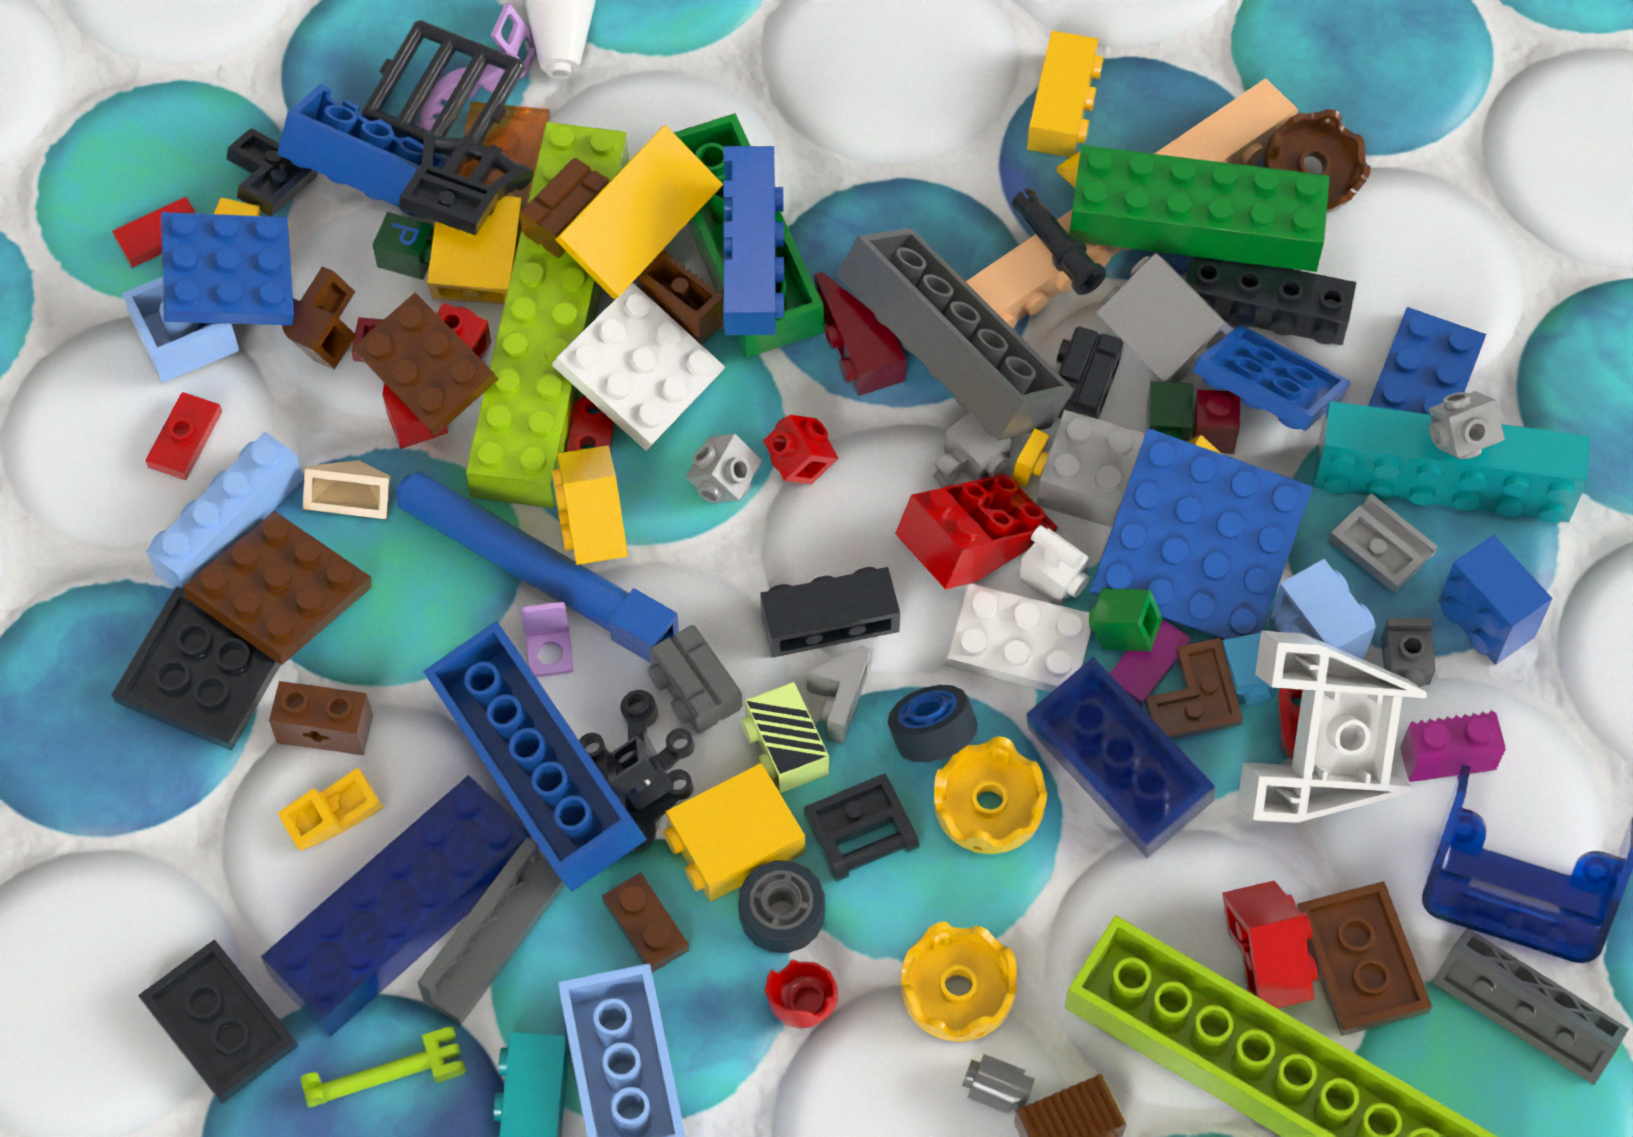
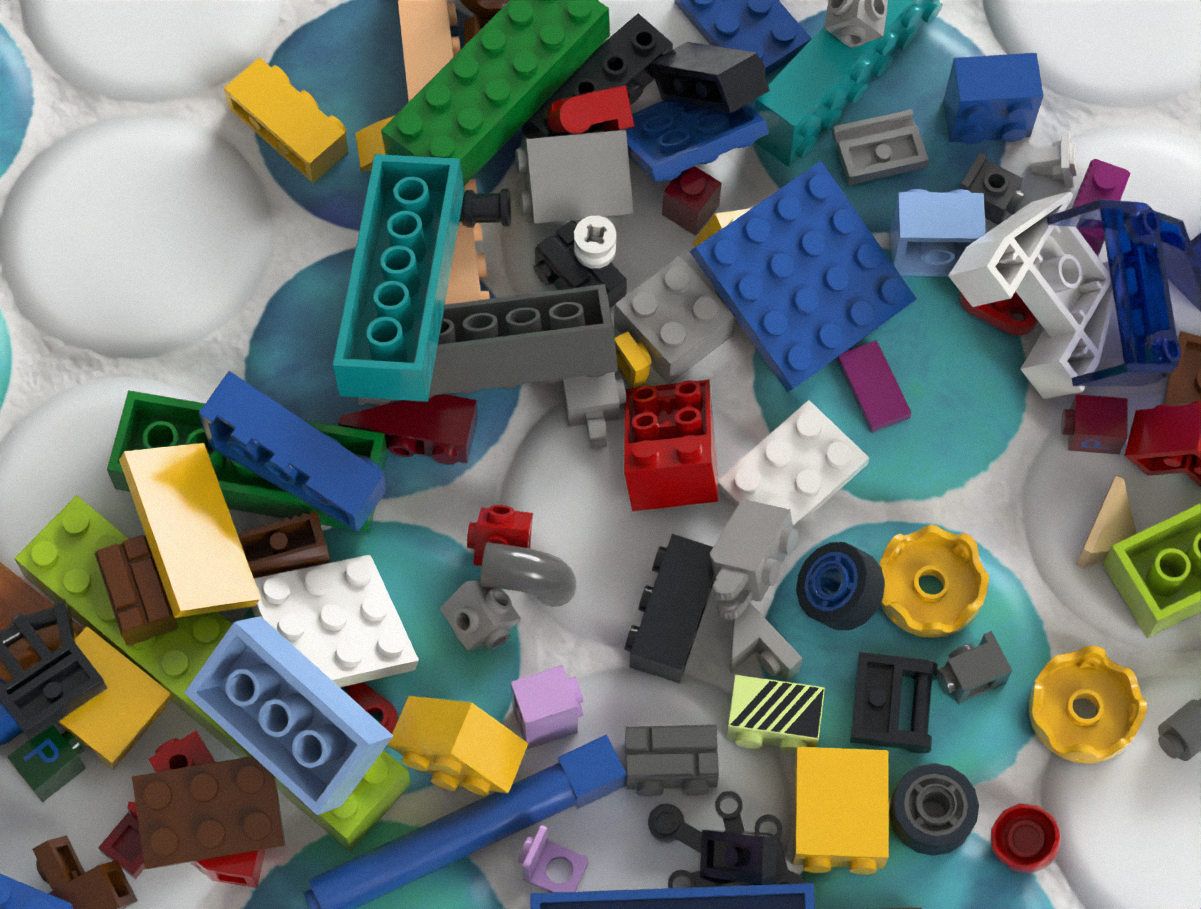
camera: 60 degrees left, 5 degrees up
white brick [1019,525,1090,606] -> none
clear blue brick [1026,657,1215,858] -> none
green brick [1089,588,1163,652] -> none
reddish brown plate [1144,638,1243,744] -> none
dark green brick [1146,381,1193,442] -> none
dark azure brick [1222,632,1277,706] -> none
none -> light blue brick [184,616,393,815]
none -> teal brick [333,154,465,402]
none -> dark grey cylinder [481,542,576,607]
none -> lavender brick [511,665,583,749]
none -> red leg [547,85,634,135]
none -> white wheel [574,216,616,269]
none -> black brick [649,42,770,113]
none -> light grey hinge [710,499,798,621]
none -> dark grey brick [937,631,1012,704]
none -> white brick [1031,131,1077,188]
none -> clear blue windscreen [1047,199,1181,386]
none -> dark red brick [1061,394,1128,454]
none -> tan slope [1076,476,1137,568]

